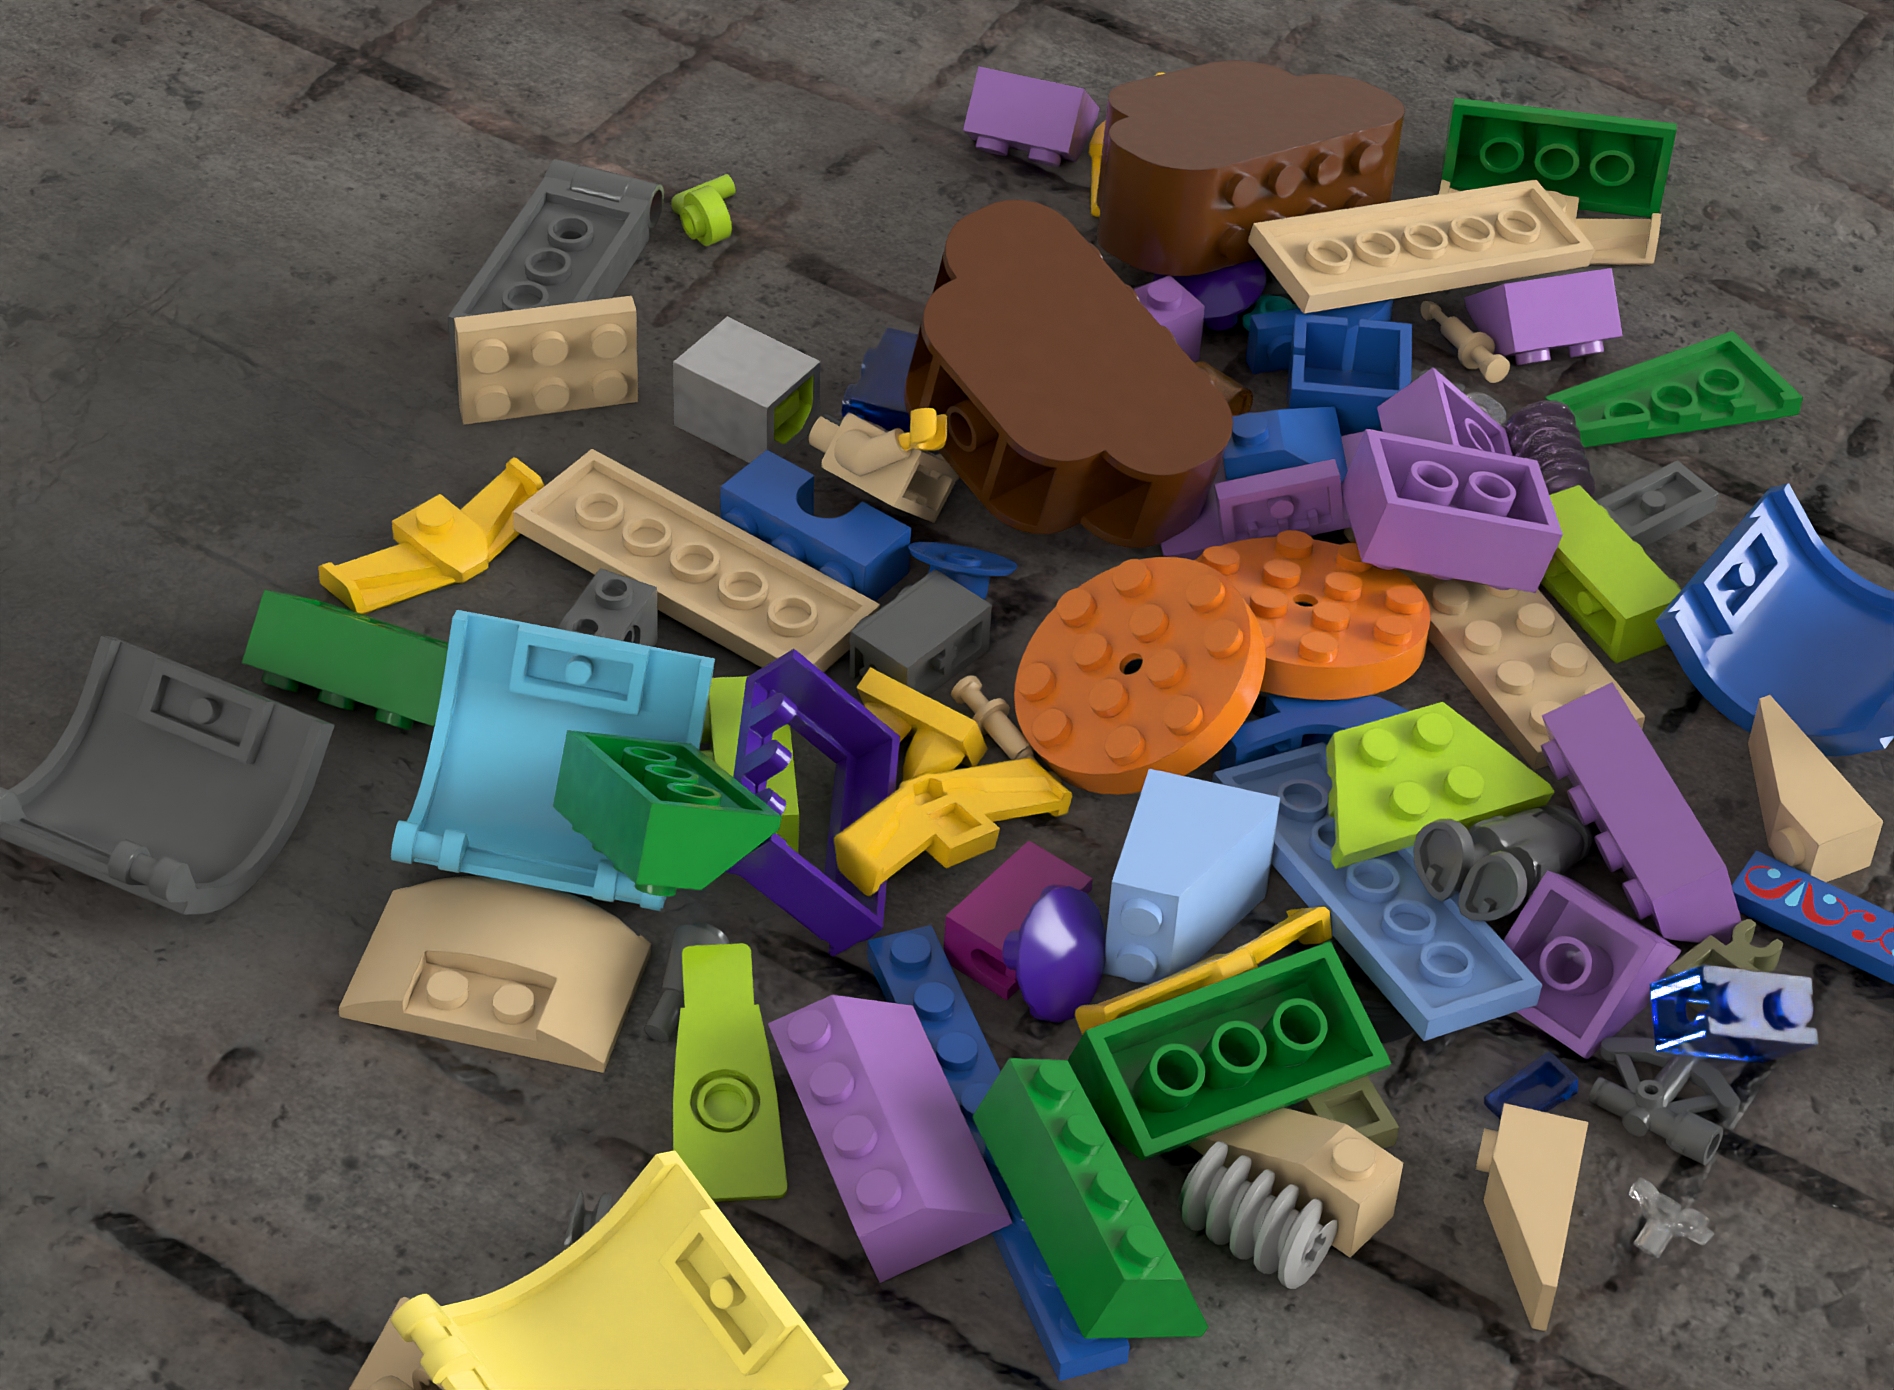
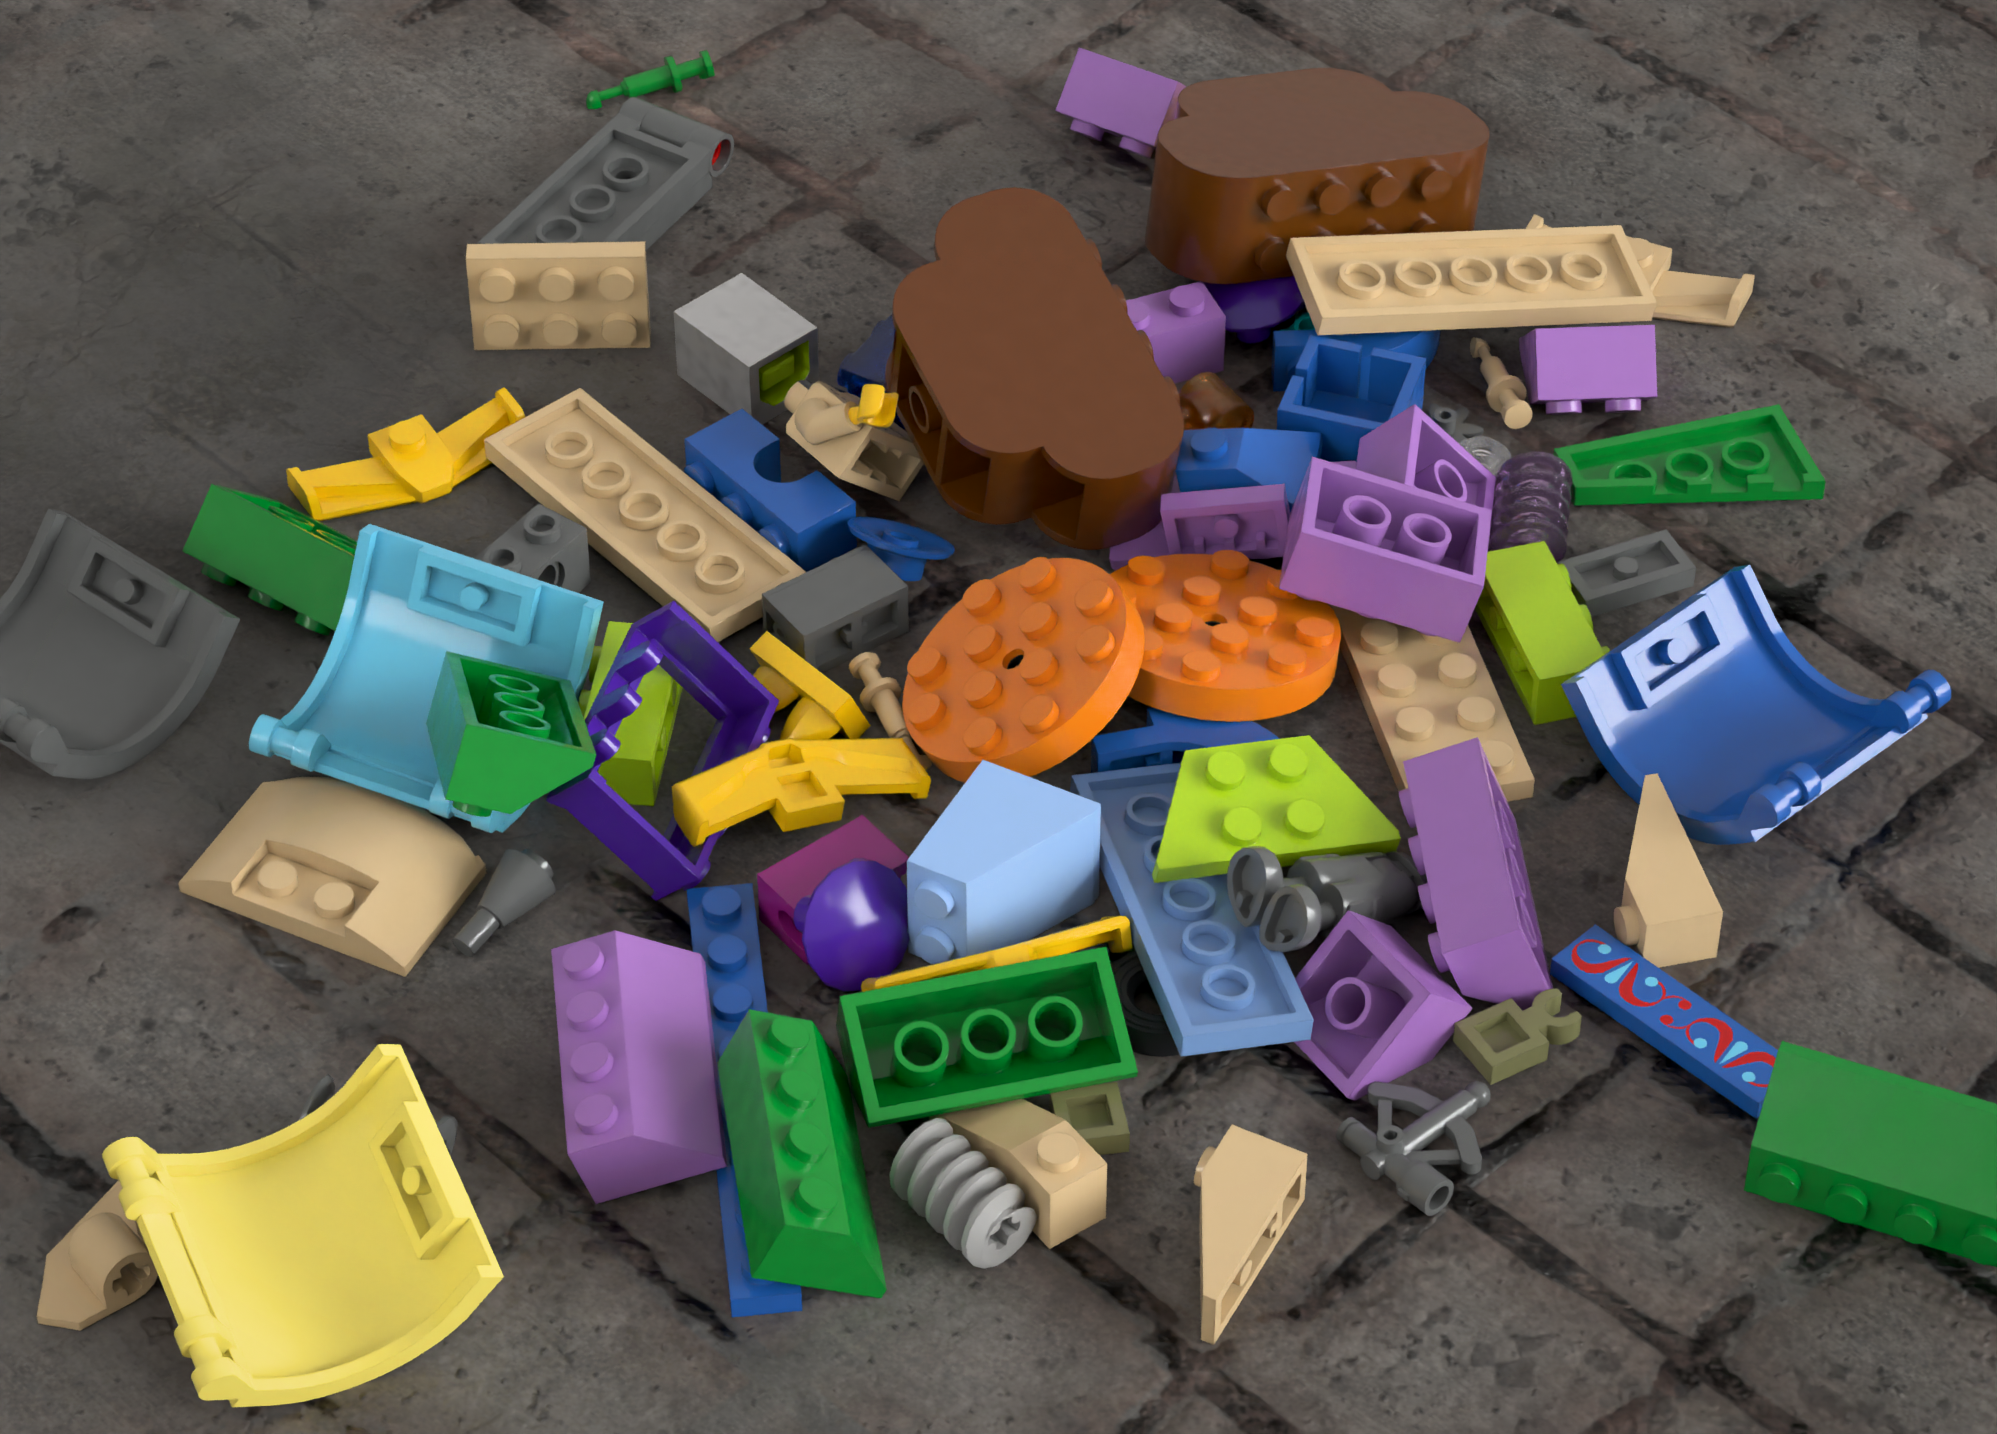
camera: 15 degrees right, 0 degrees up
lime plate [671,174,736,246] -> none
lime piece [673,943,787,1202] -> none
green slope [1440,98,1677,218] -> none
clear blue piece [1484,1051,1578,1120] -> none
clear plant [1629,1177,1714,1259] -> none
clear blue brick [1649,965,1818,1063] -> none
none -> green piece [586,50,715,109]

